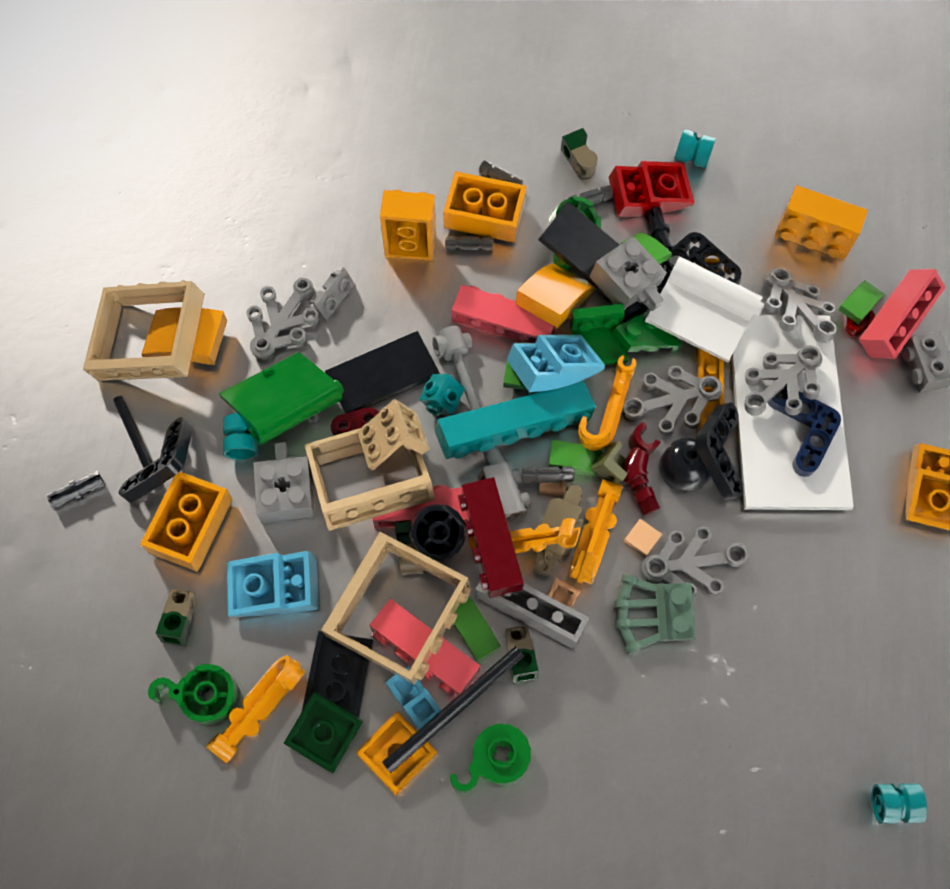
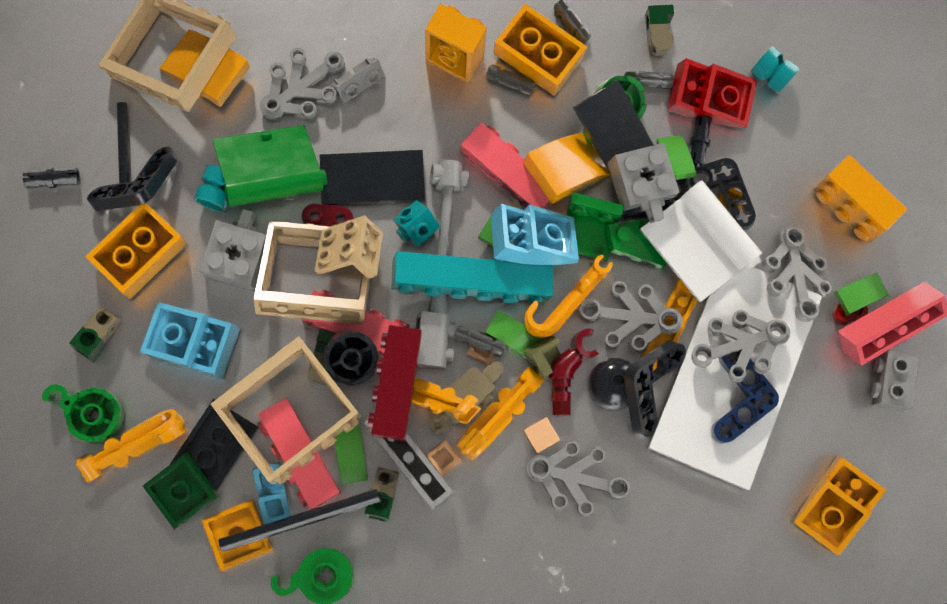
camera: 15 degrees right, 10 degrees up
sand green plate [614,574,696,655] -> none

